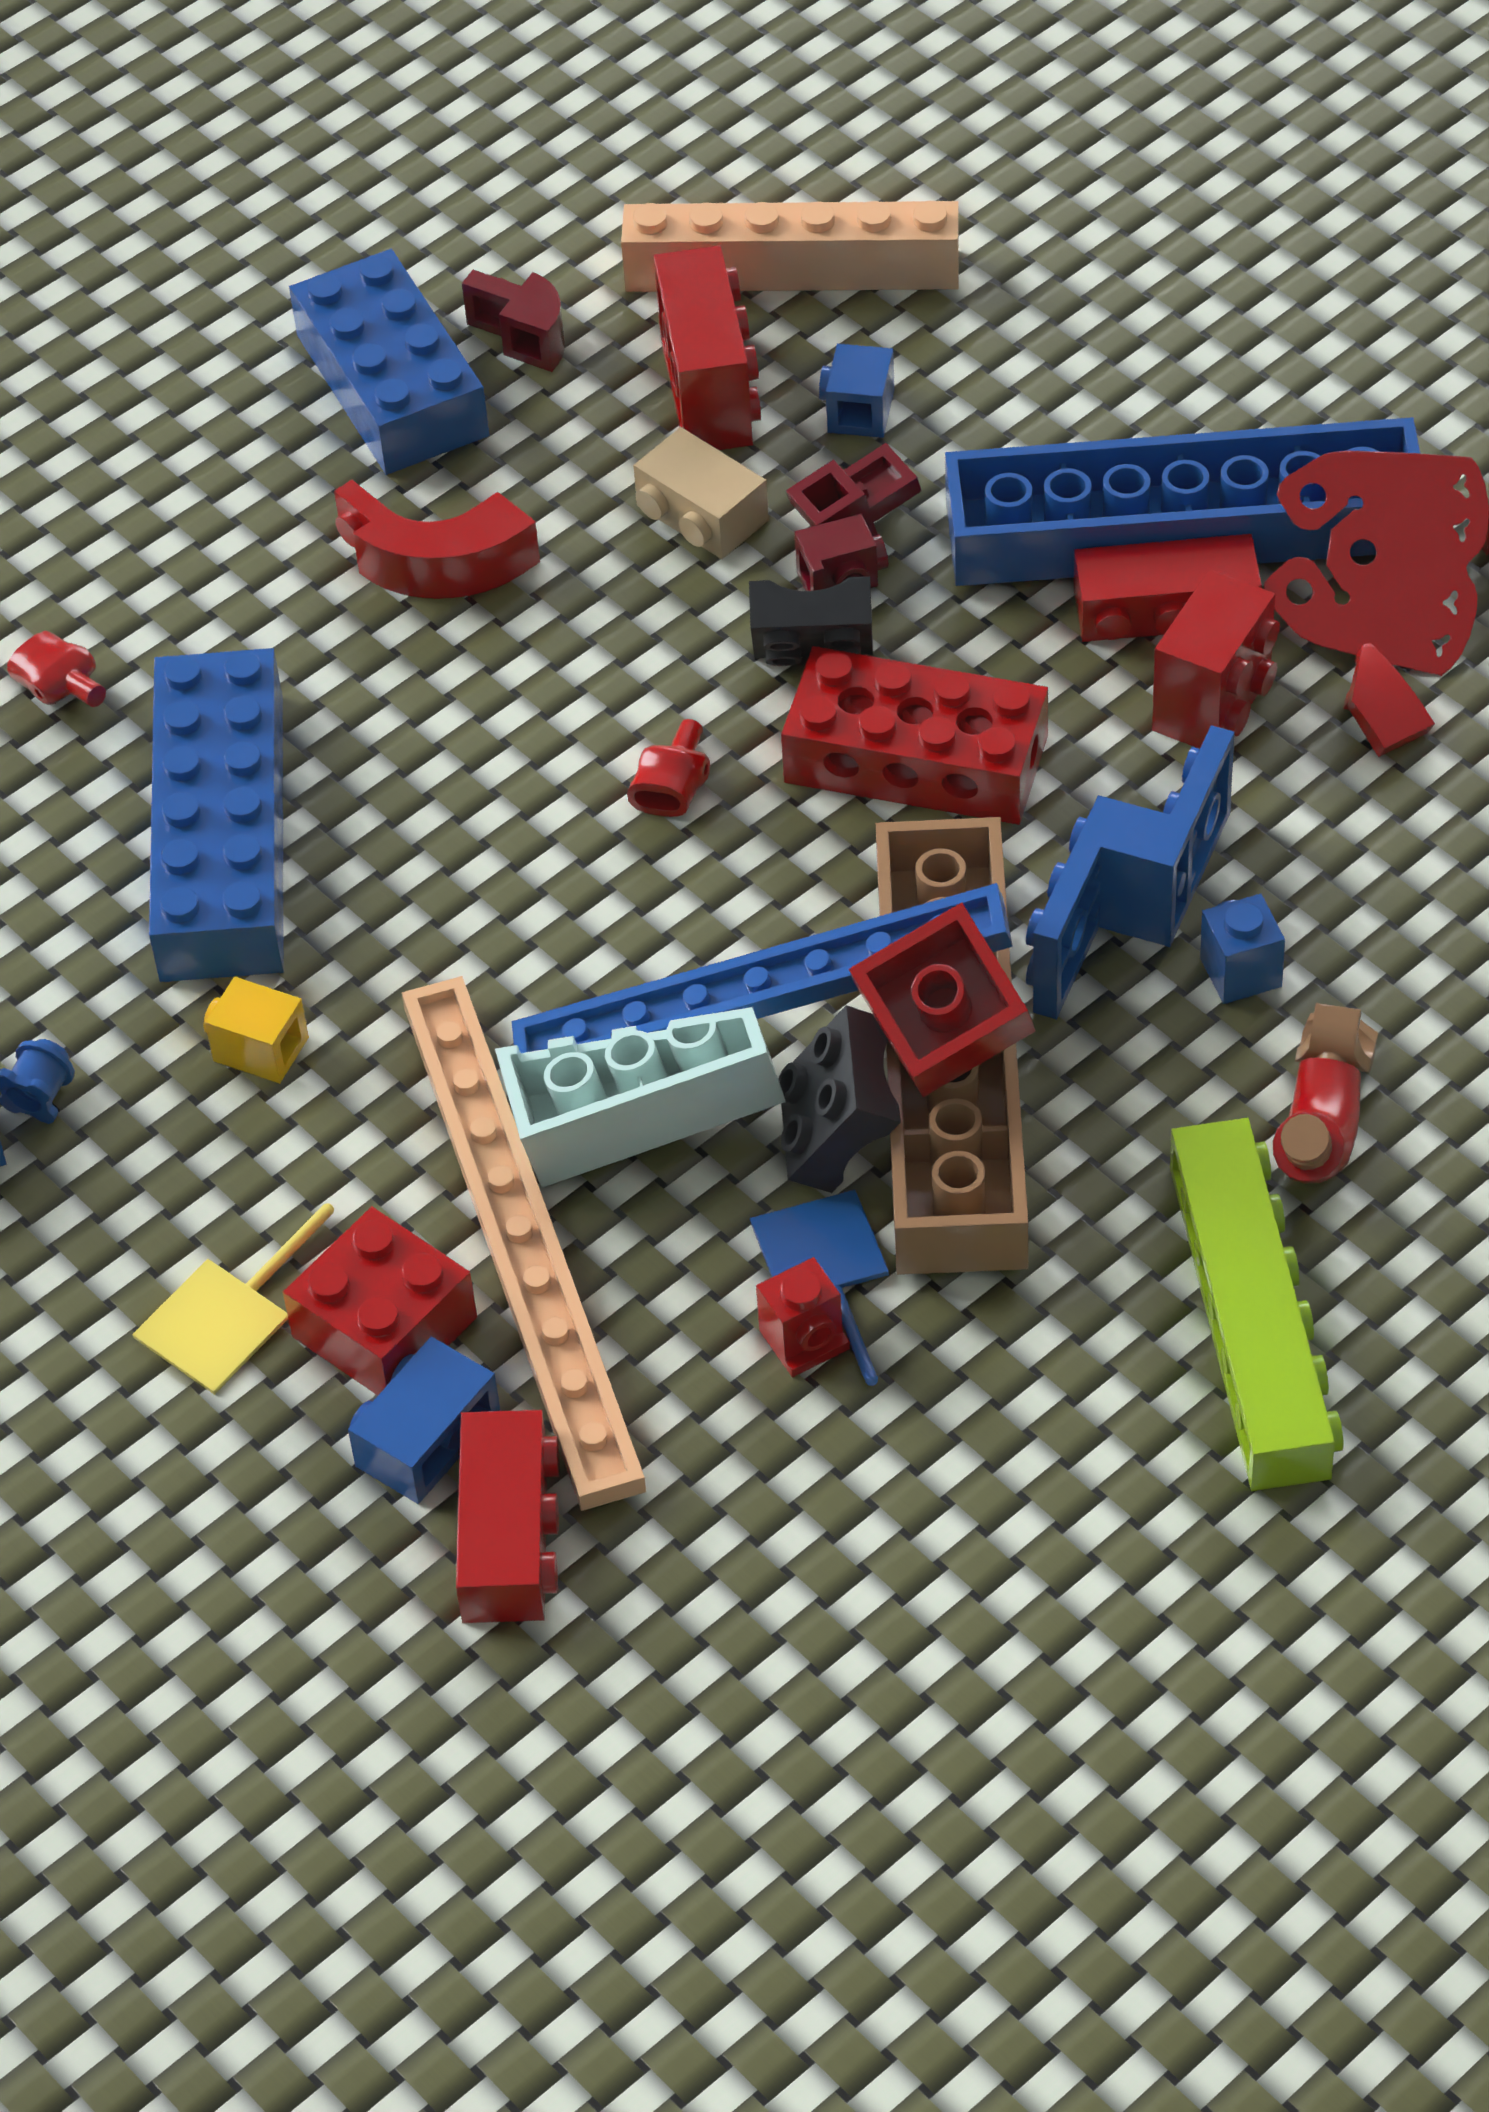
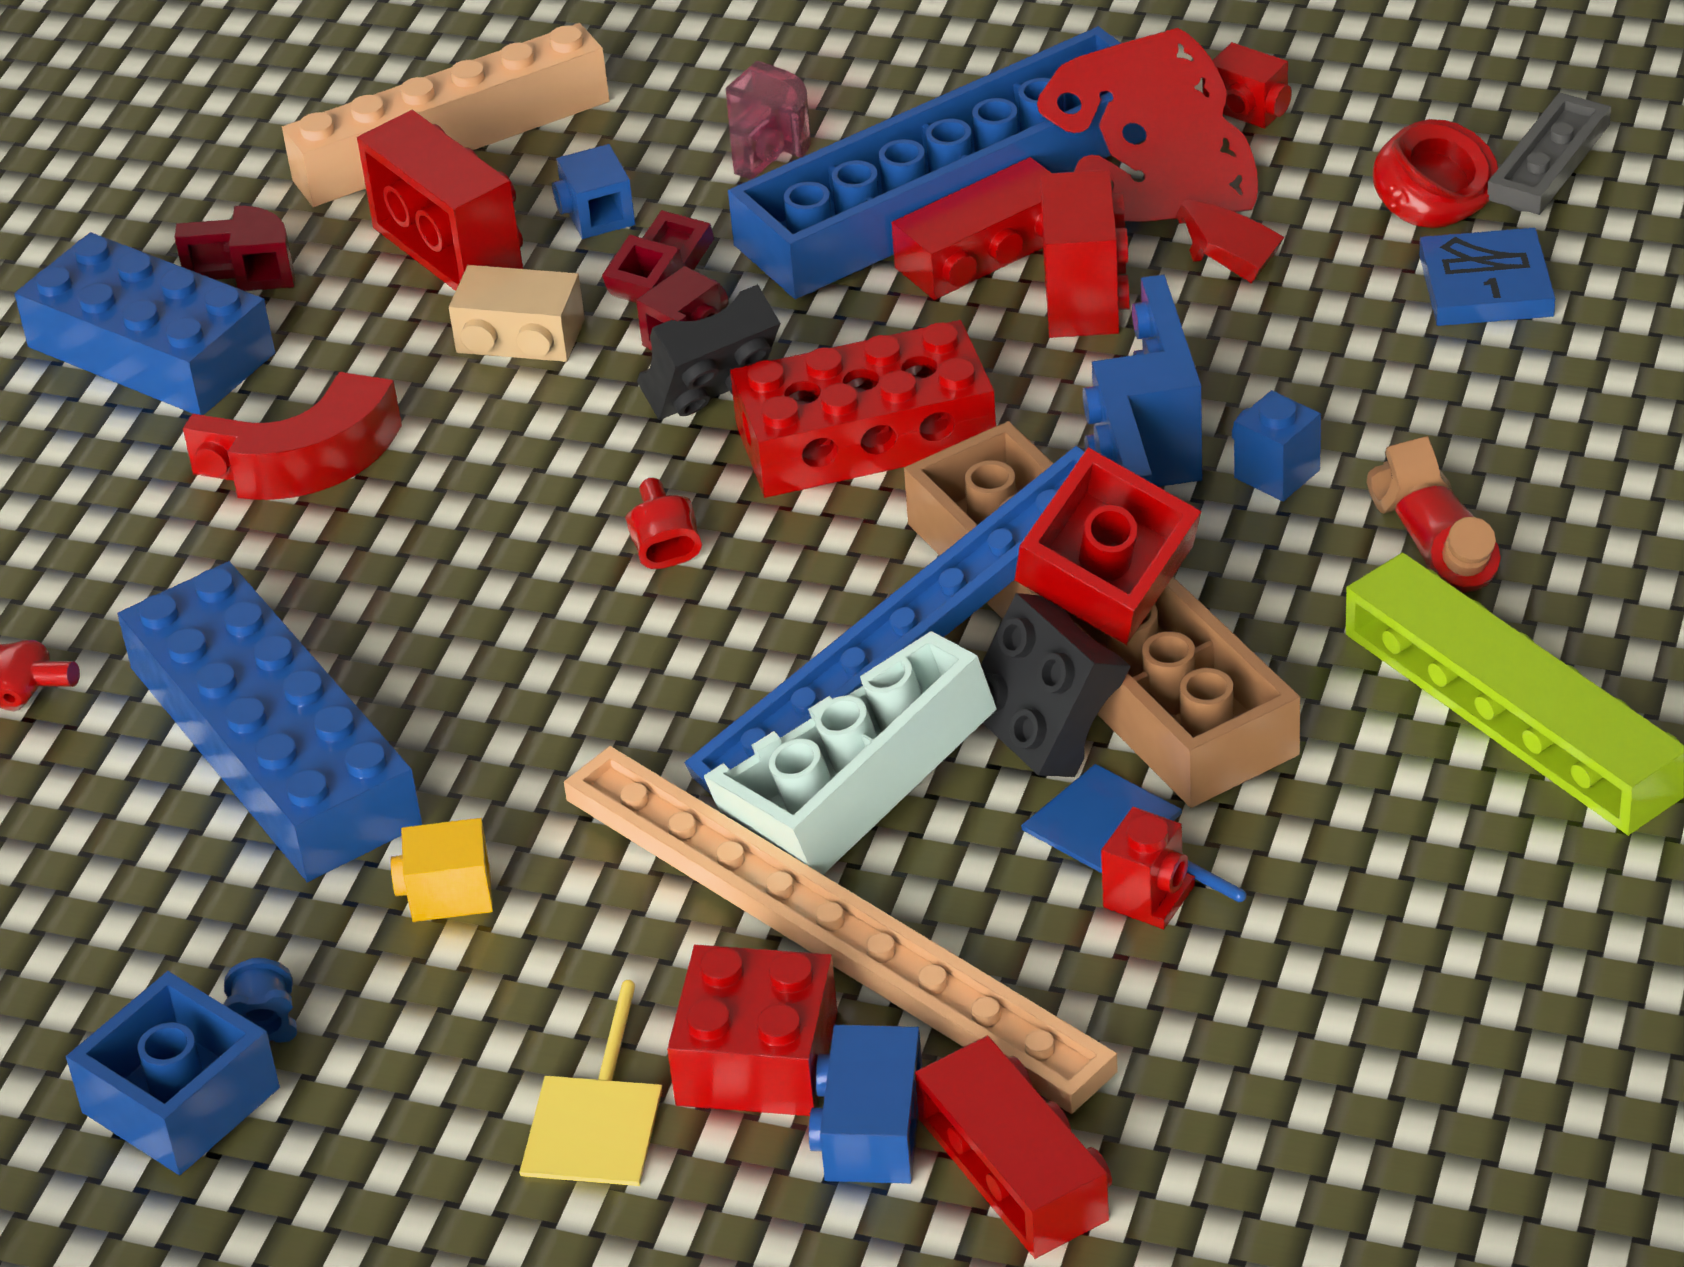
camera: 30 degrees left, 10 degrees down
none -> clear pink brick [725,61,811,180]

